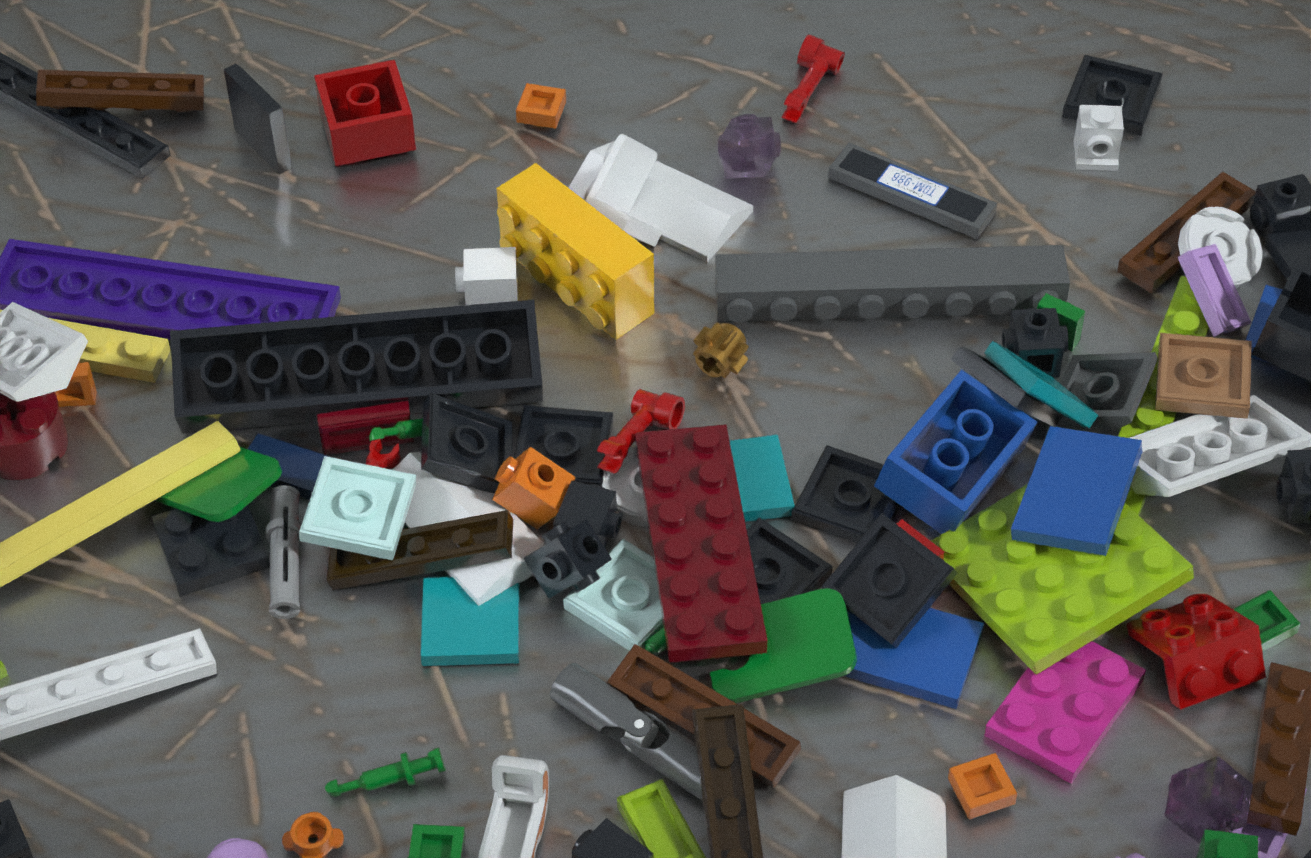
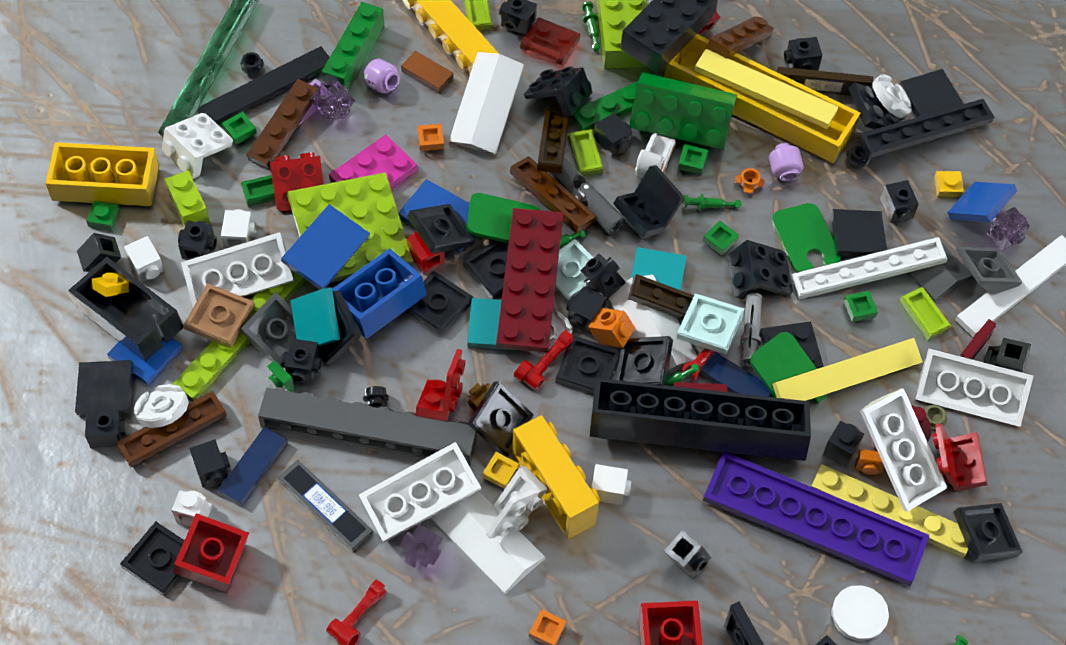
camera: 170 degrees left, 10 degrees up
lavender tile [1177,244,1251,337] -> none
none -> red brick [173,513,249,592]
none -> black brick [189,439,231,487]
none -> dark blue tile [218,427,288,507]
none -> white brick [221,209,257,249]
none -> white slope [359,442,481,542]
none -> black plate [363,386,389,408]
none -> red bracket [415,349,466,421]
none -> black tile [467,381,534,457]
none -> yellow plate [482,452,520,489]
none -> black bracket [613,165,684,238]
none -> black brick [664,530,711,578]
none -> green plate [703,221,739,255]
none -> black bracket [728,240,793,300]
none -> green piece [772,203,841,273]
none -> black brick [823,420,864,468]
none -> black tile [831,209,887,257]
none -> white tile [831,585,889,642]
none -> green plate [844,291,878,322]

